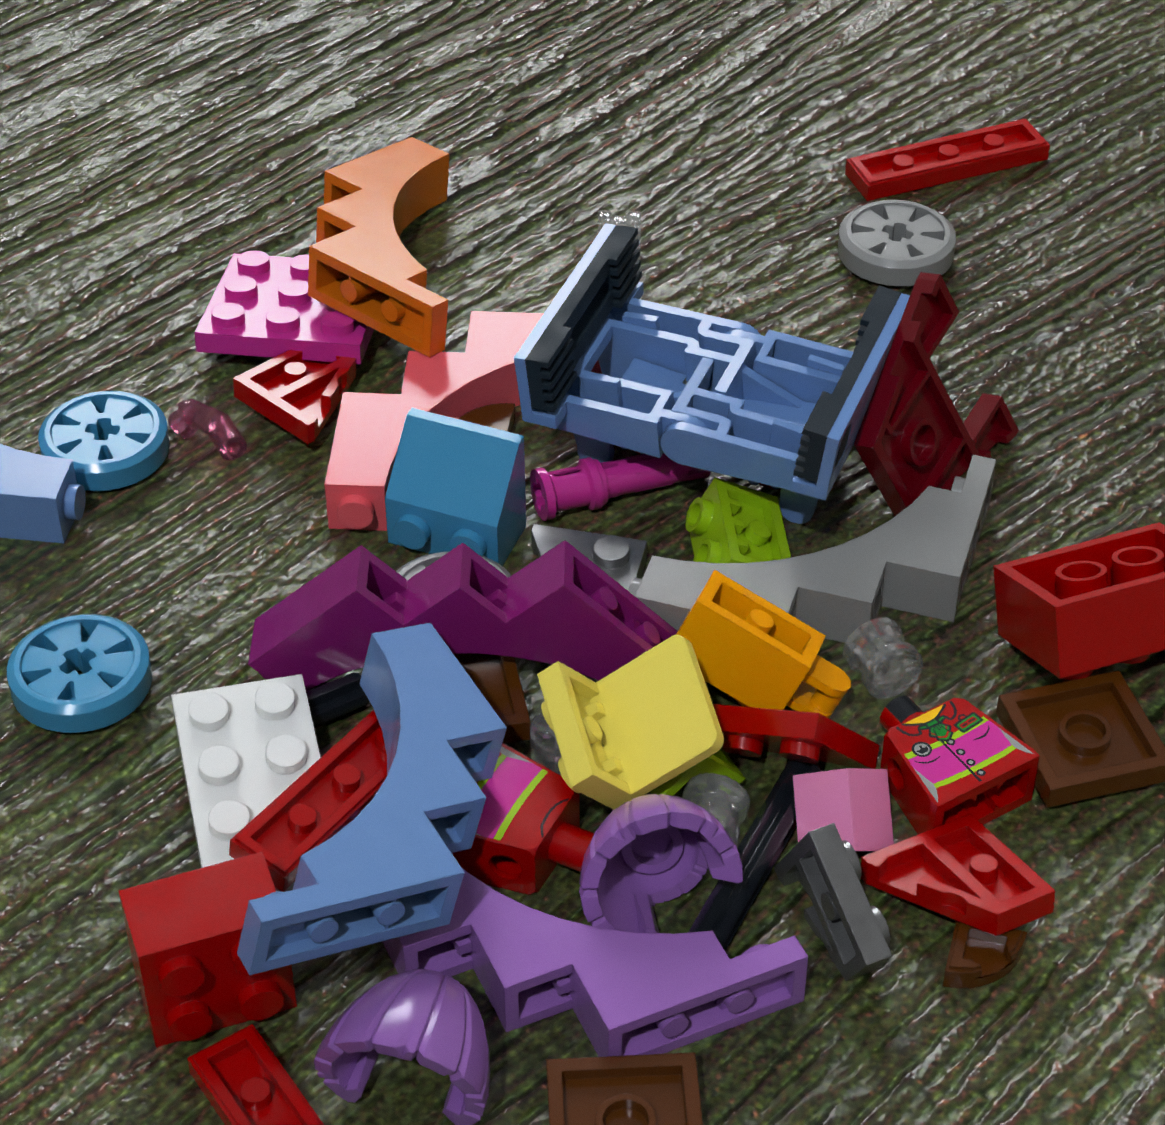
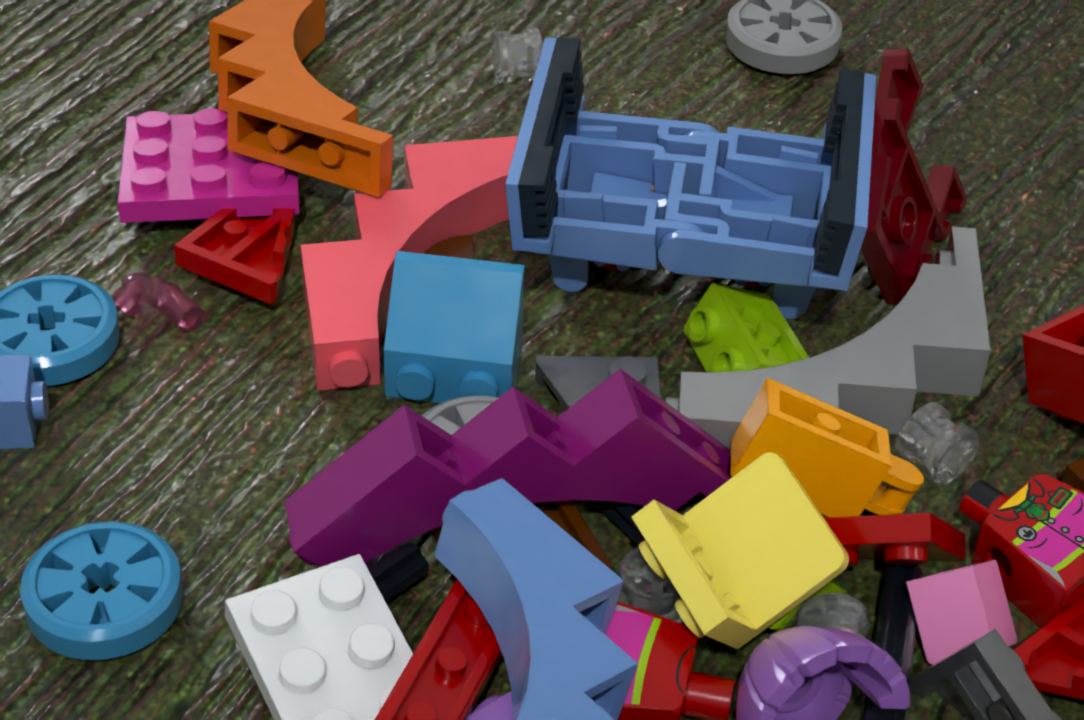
camera: 15 degrees left, 0 degrees up
dark pink pin [530,453,711,521] -> none

